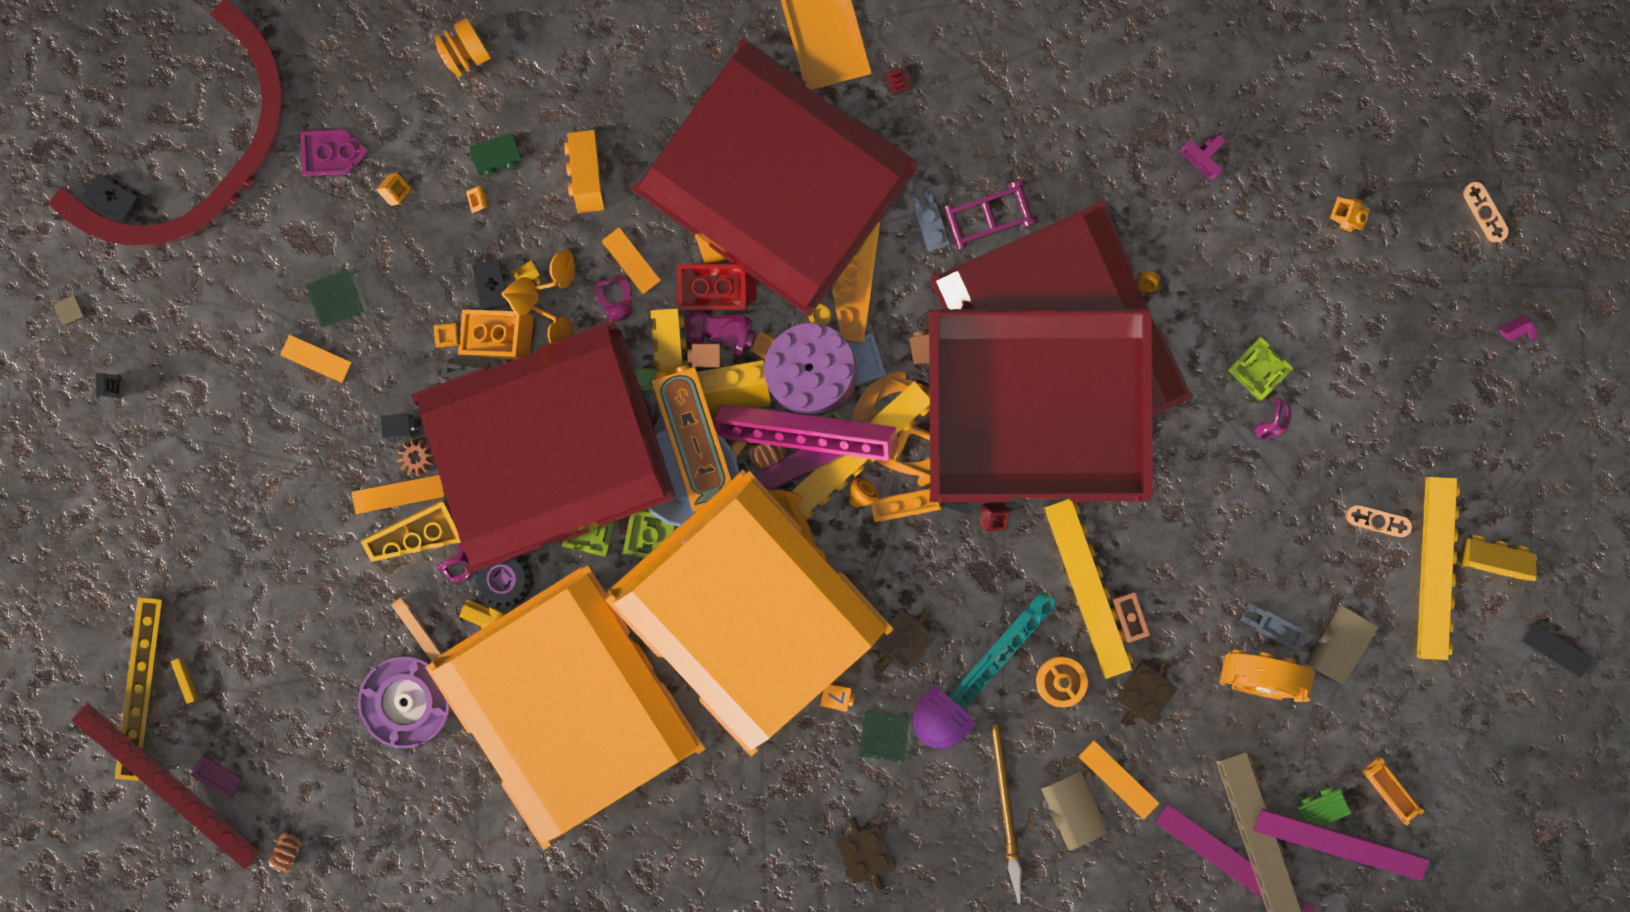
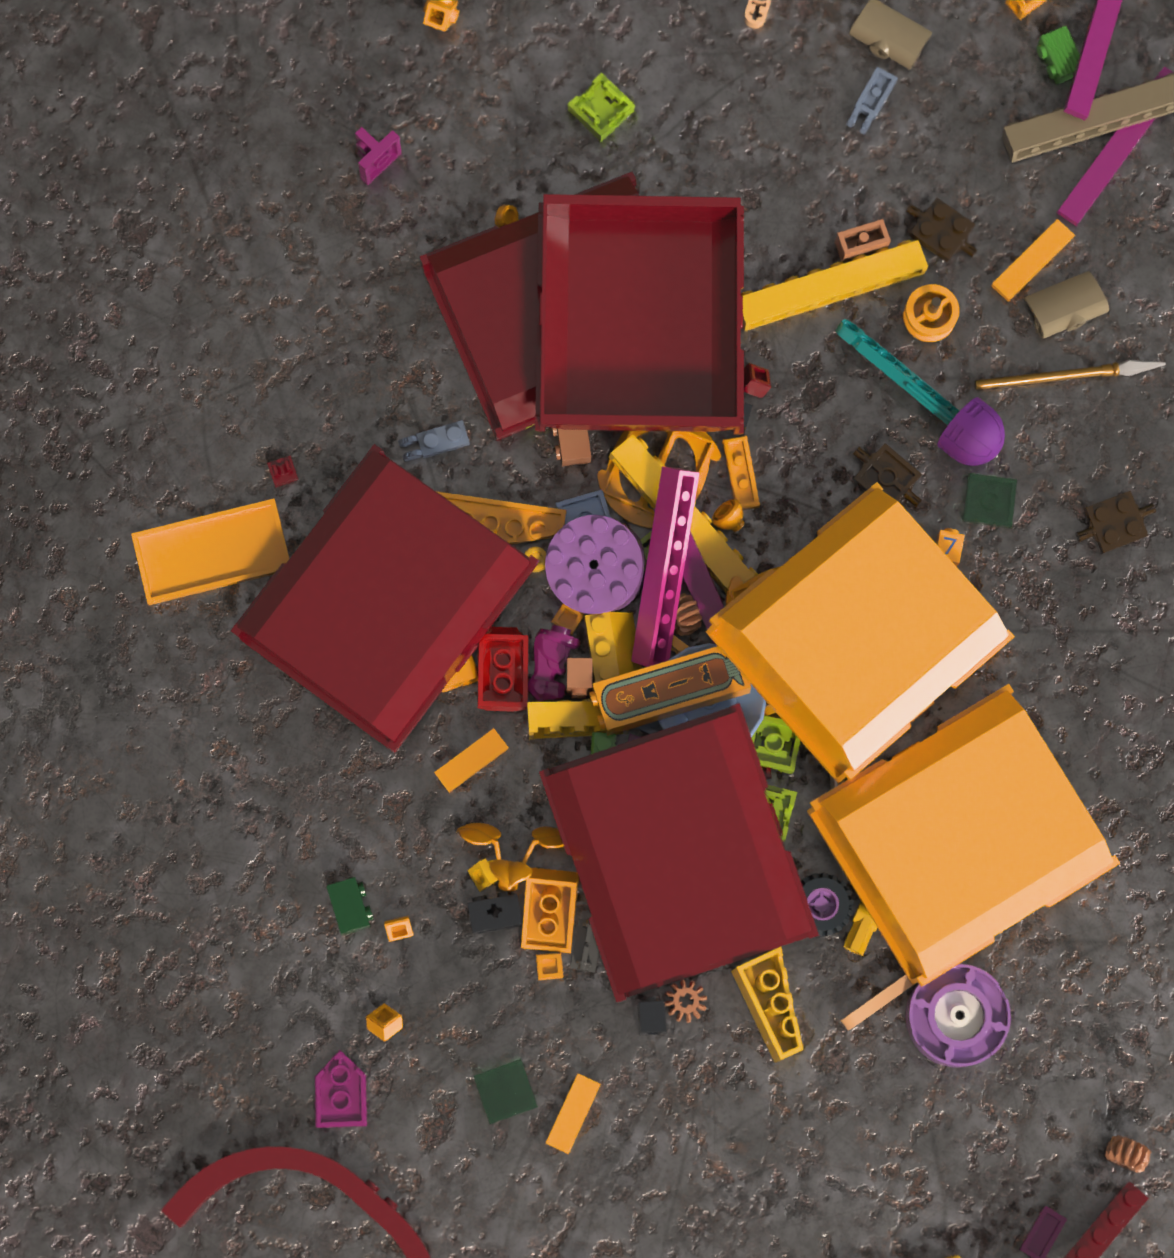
camera: 90 degrees left, 10 degrees down
light orange tile [352,475,445,514] -> none
light orange wheel [433,17,491,78] -> none
magenta piece [436,543,474,583] -> none
light orange wedge [564,130,605,213] -> none
magenta piece [594,275,632,321] -> none
magenta piece [944,179,1039,250] -> none
light orange piece [1219,650,1315,702] -> none
magenta piece [1255,398,1292,439] -> none

